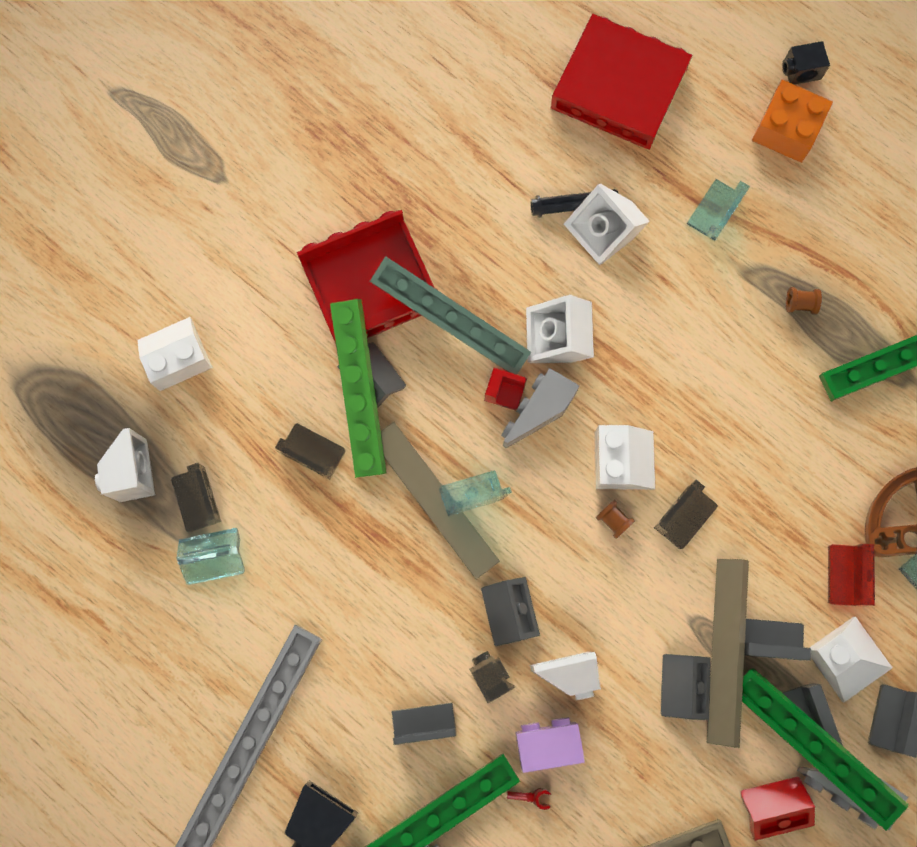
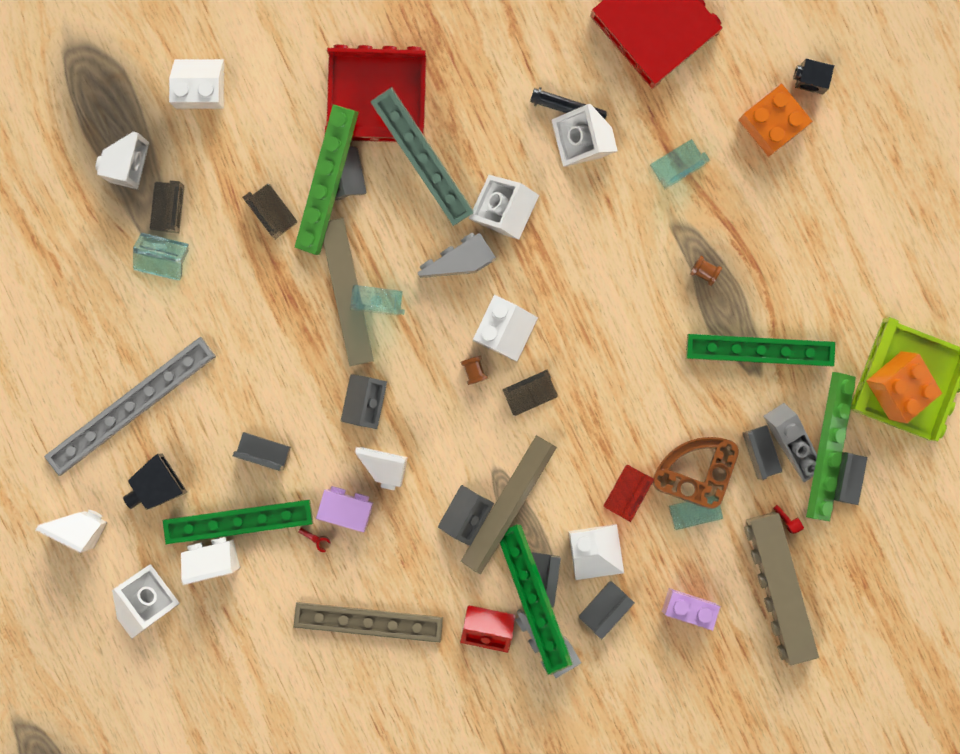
camera: 20 degrees right, 10 degrees up
clear smoke window [469,651,516,703] -> none
red panel [484,368,527,411] -> none
dark grey panel [744,619,811,661] -> none

